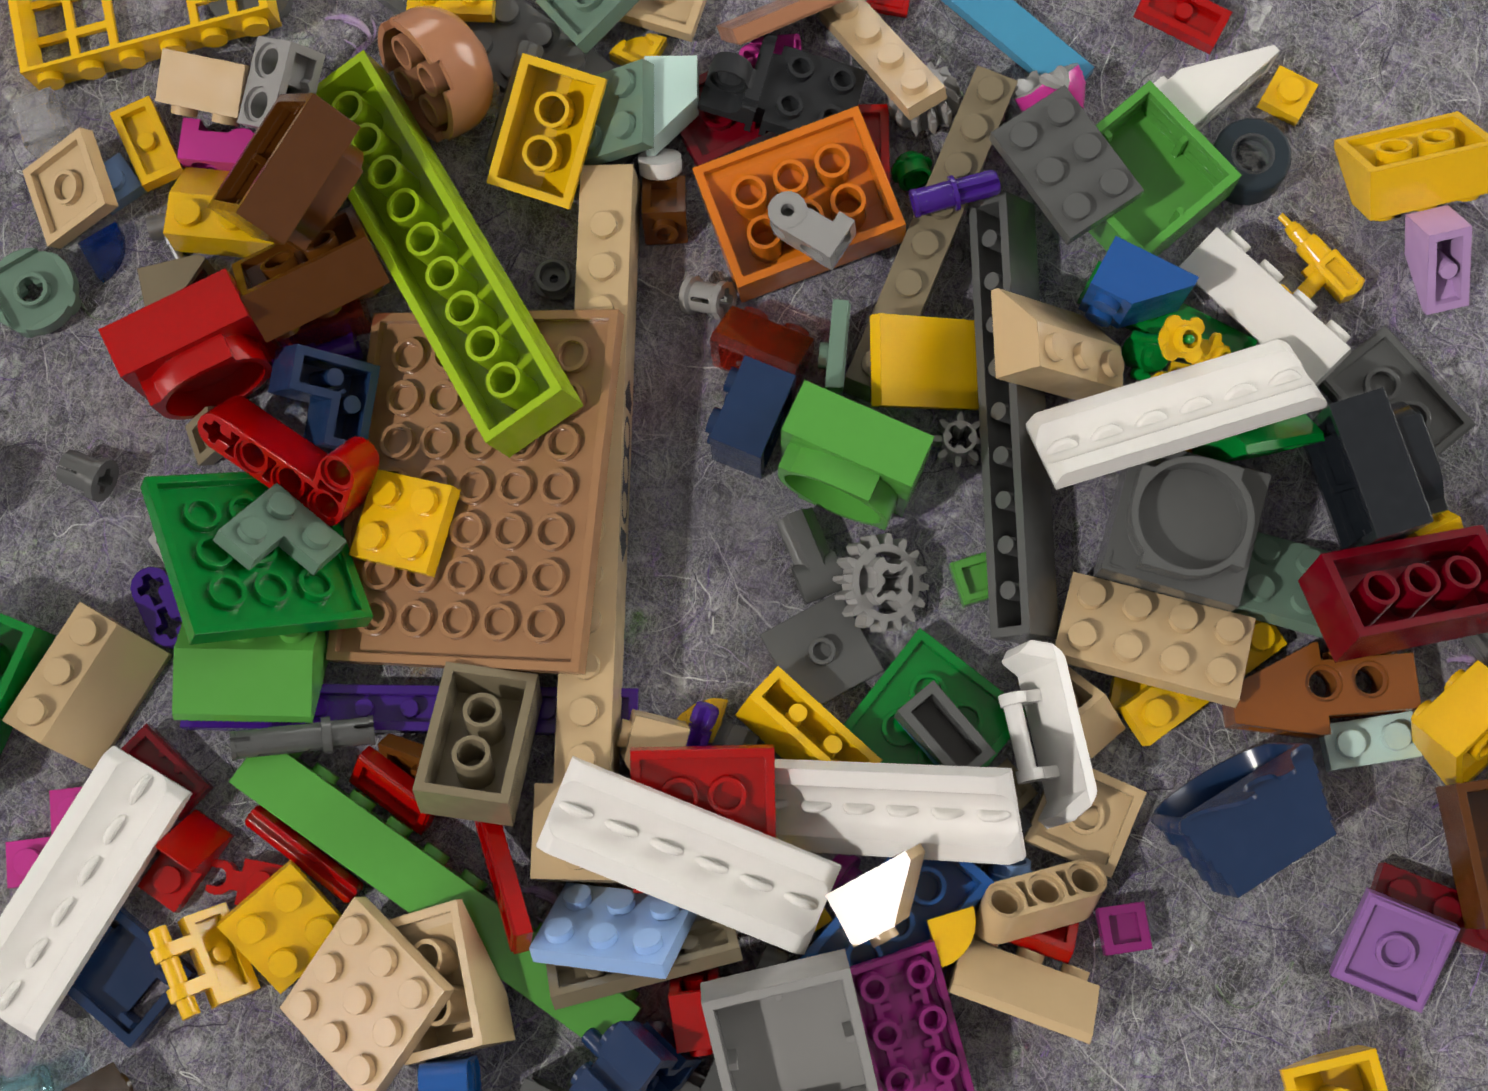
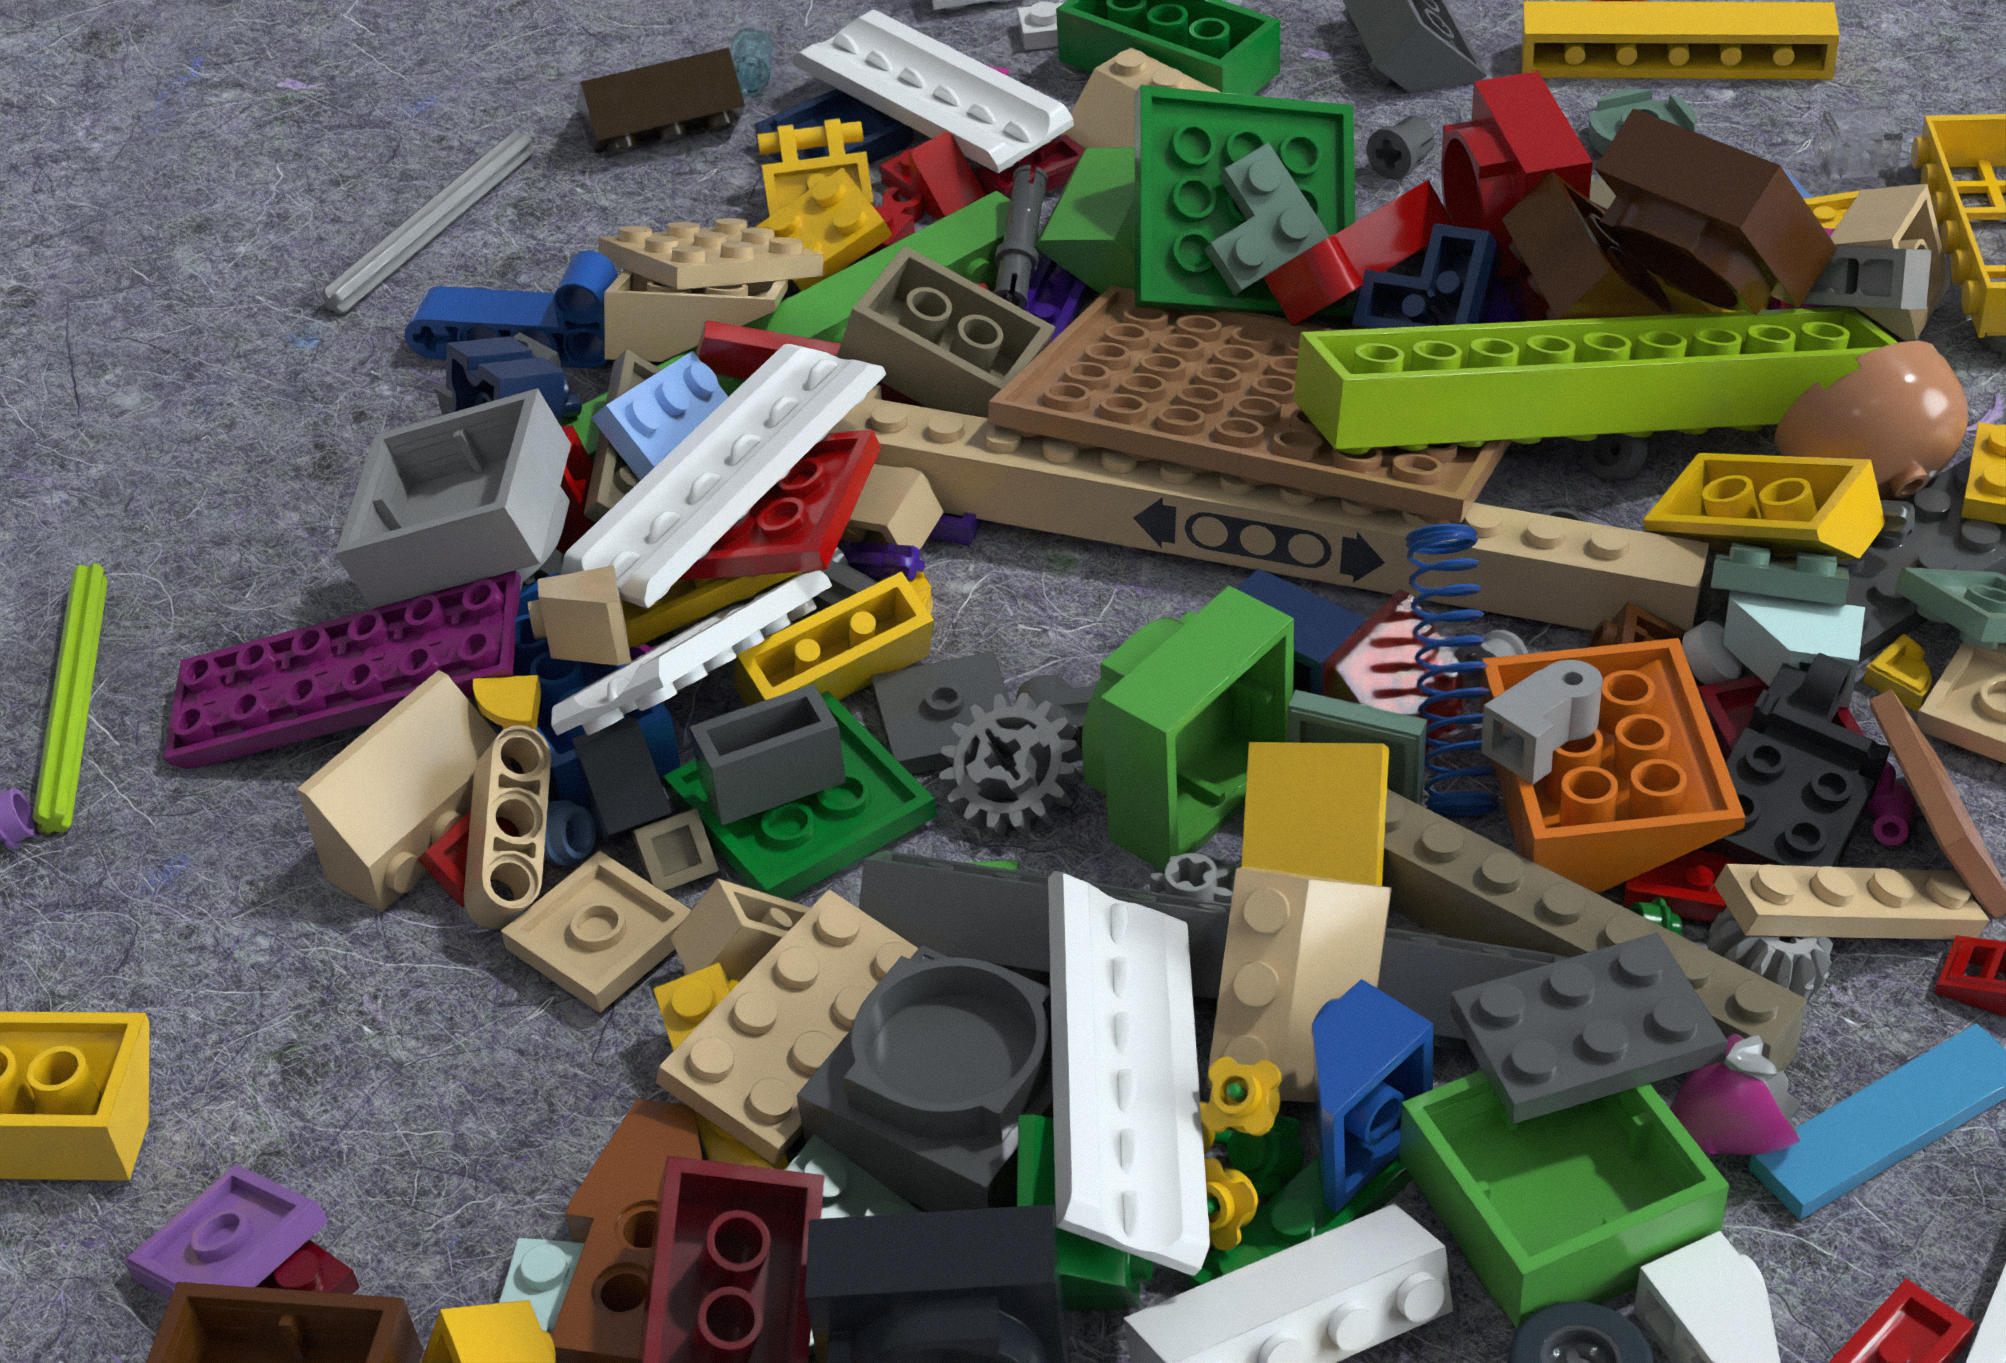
camera: 105 degrees right, 35 degrees down
tan plate [22,127,119,249] -> none
yellow plate [349,469,461,578] -> none
dark purple axle [909,170,1001,218] -> none
white piece [998,640,1097,829] -> none
magenta plate [1095,901,1153,956] -> none
dark blue piece [1151,742,1337,898] -> none
none -> blue piece [1405,523,1499,817]

